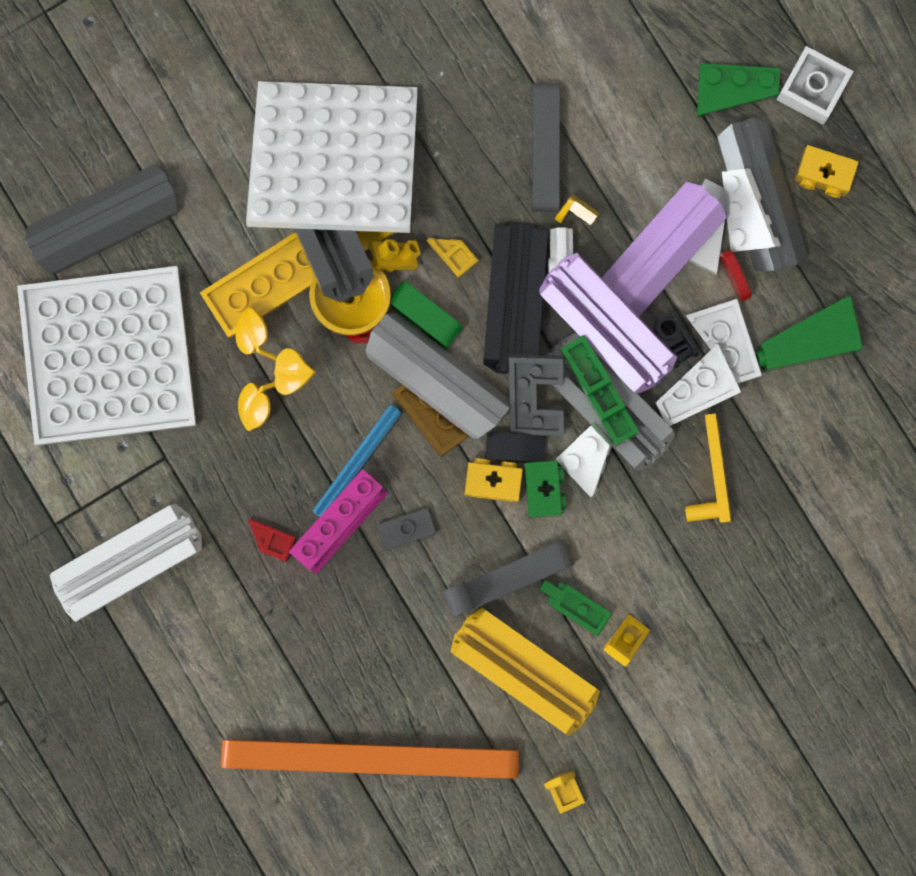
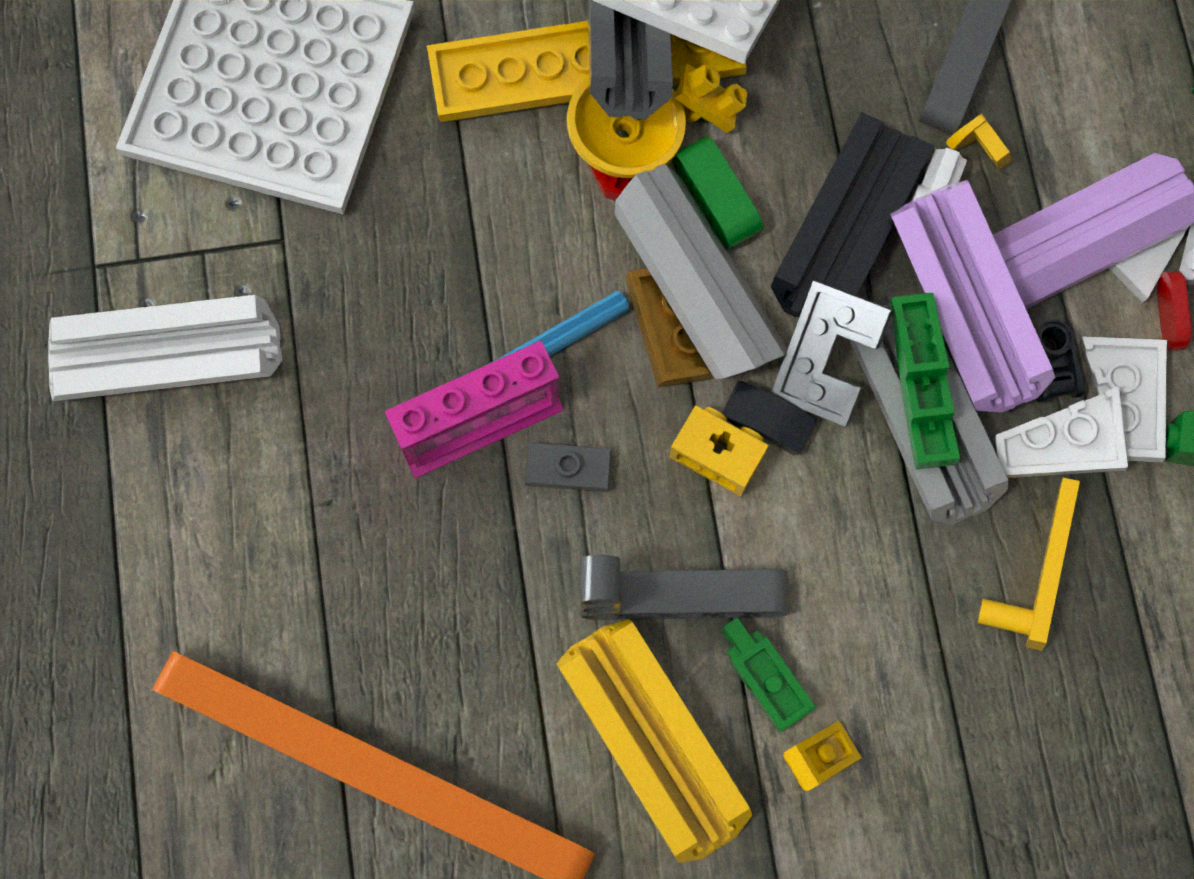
camera: 20 degrees right, 10 degrees down
yellow plant [235,307,315,431] -> none
red tile [248,518,297,562] -> none
yellow tile [426,238,479,279] -> none
green brick [524,461,566,519] -> none
white wing [555,423,613,497] -> none

